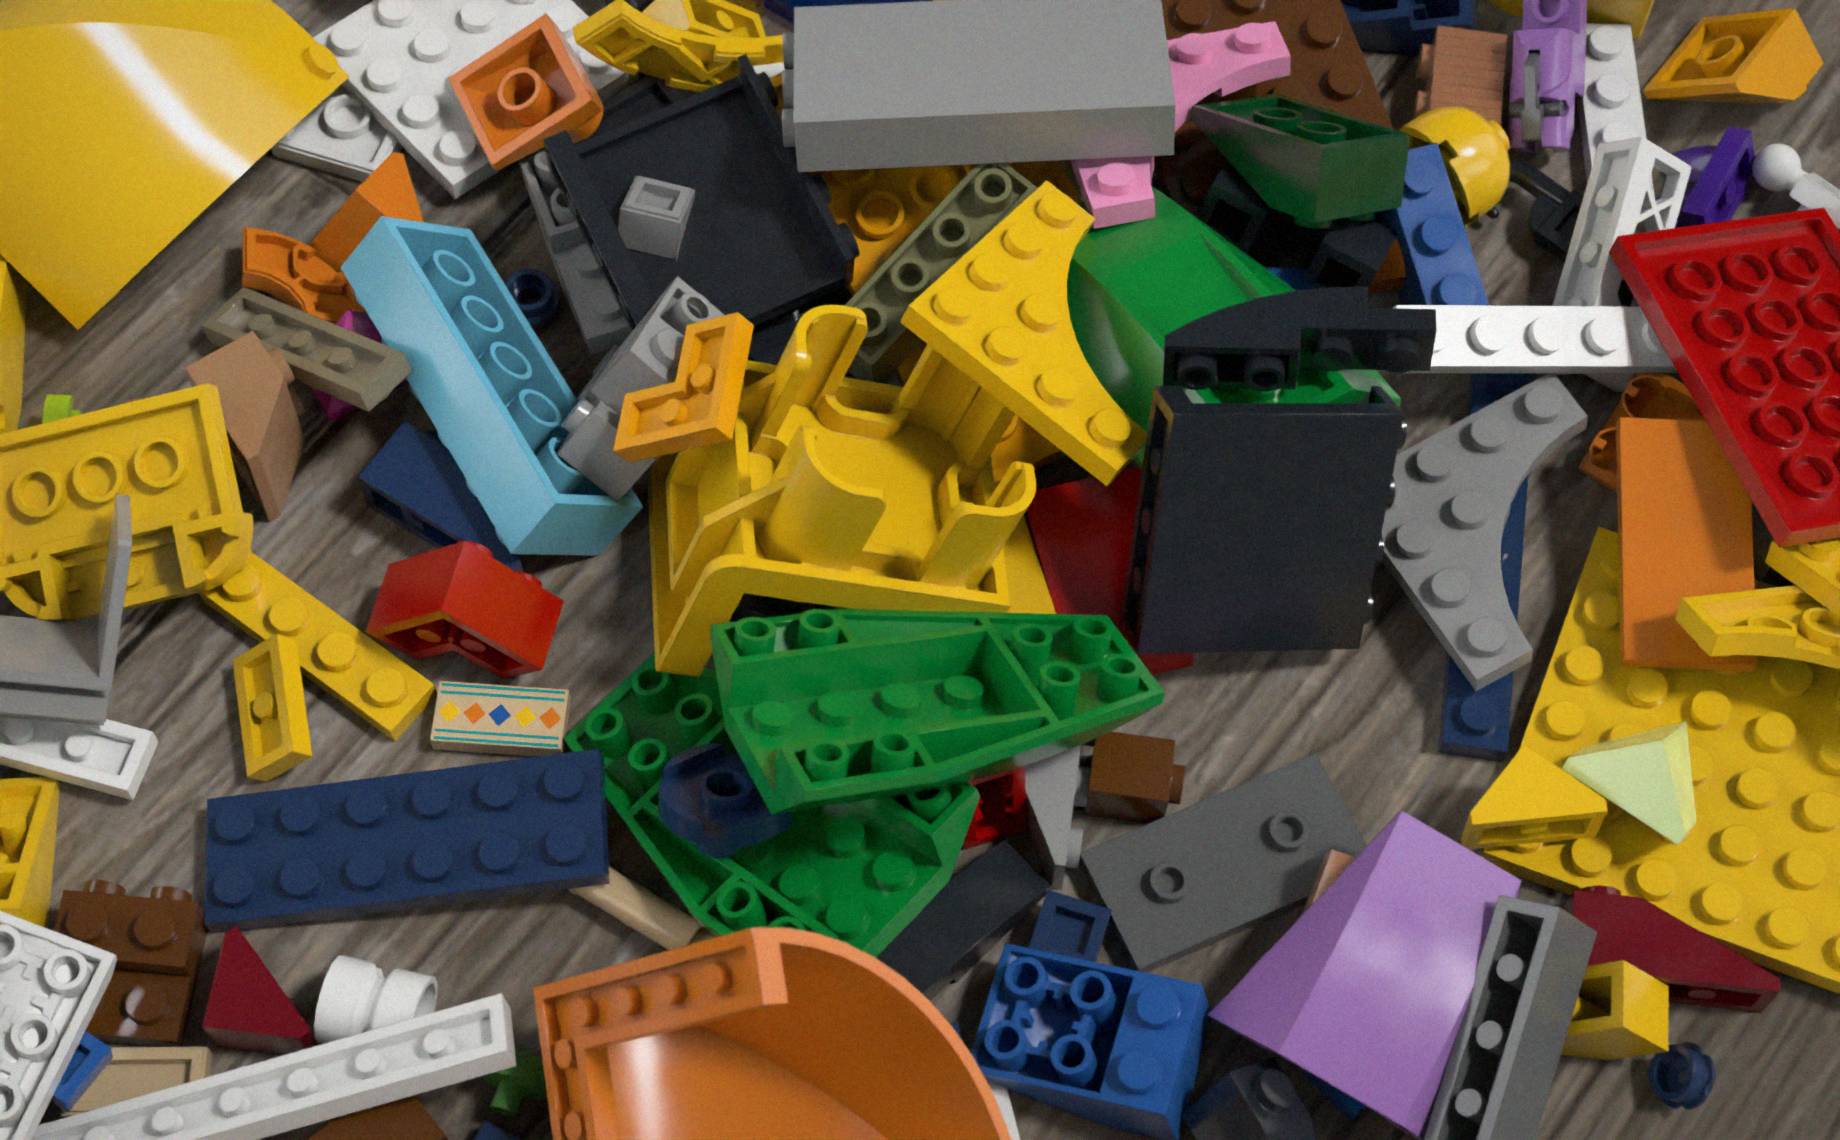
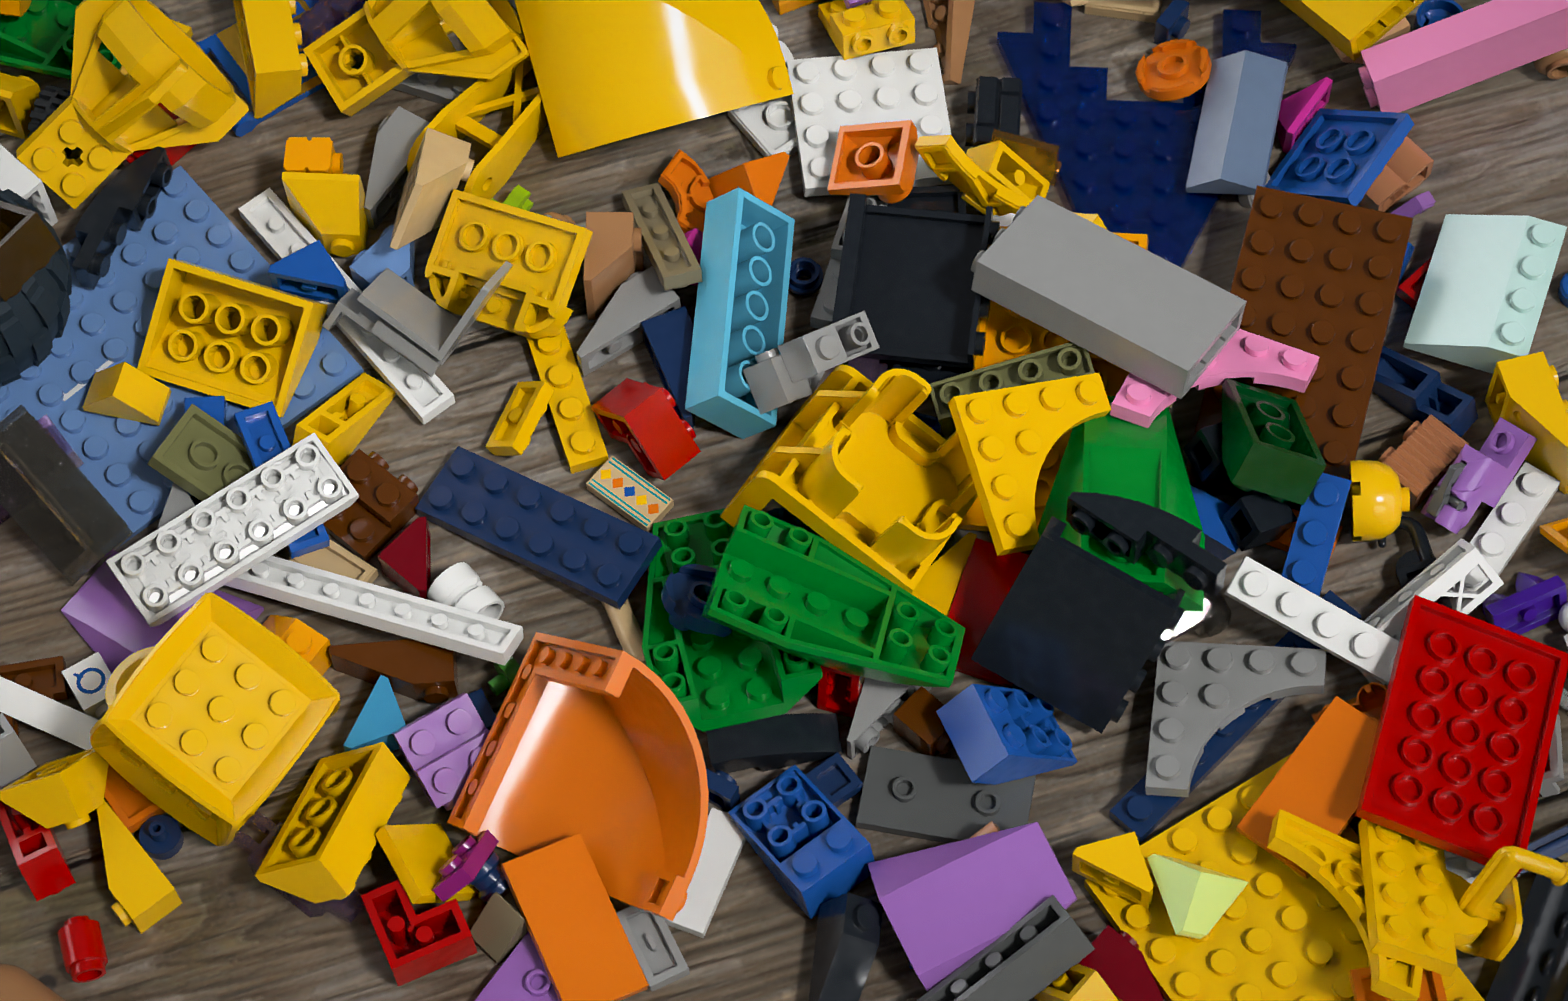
camera: 40 degrees right, 0 degrees up
light orange plate [613,312,754,463] -> none
light grey slope [618,176,695,259] -> none
none -> light grey slope [576,266,681,377]
none -> blue slope [936,683,1078,785]

